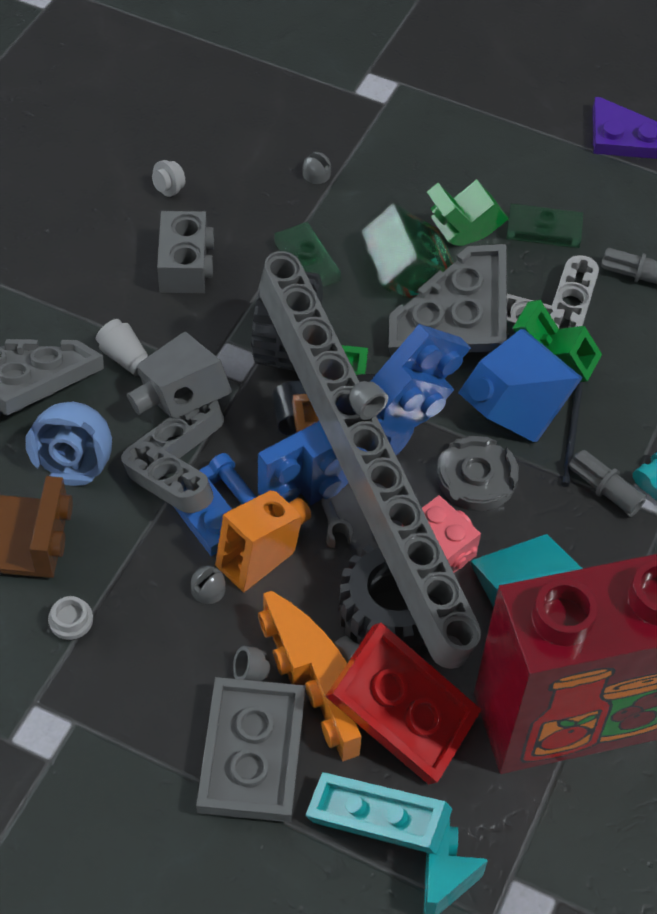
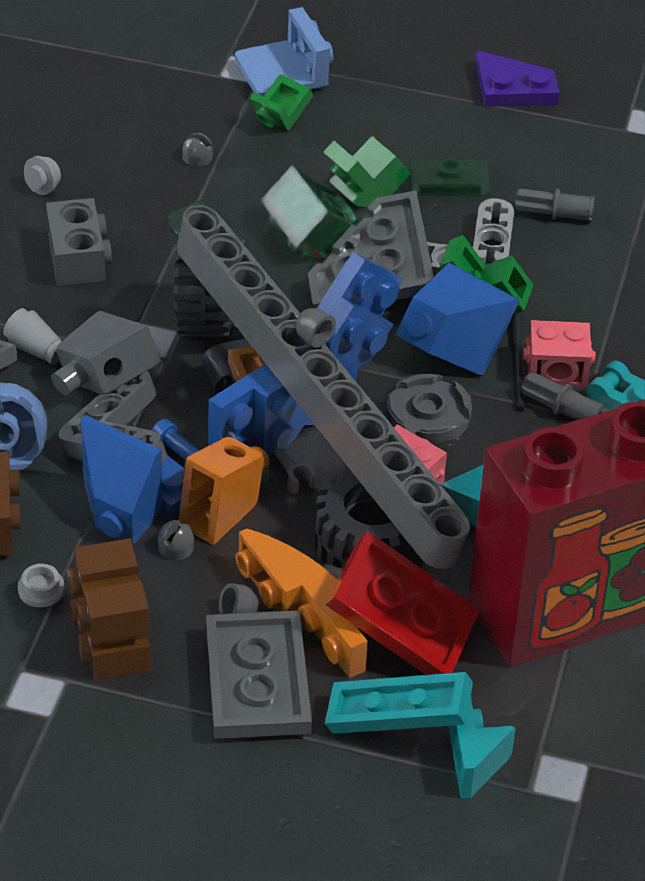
camera: 10 degrees left, 10 degrees down
none -> reddish brown brick [67,538,151,680]
none -> blue slope [80,415,163,545]
none -> medium blue bracket [235,7,334,97]
none -> green bracket [249,74,313,131]
none -> coral head [523,320,595,388]

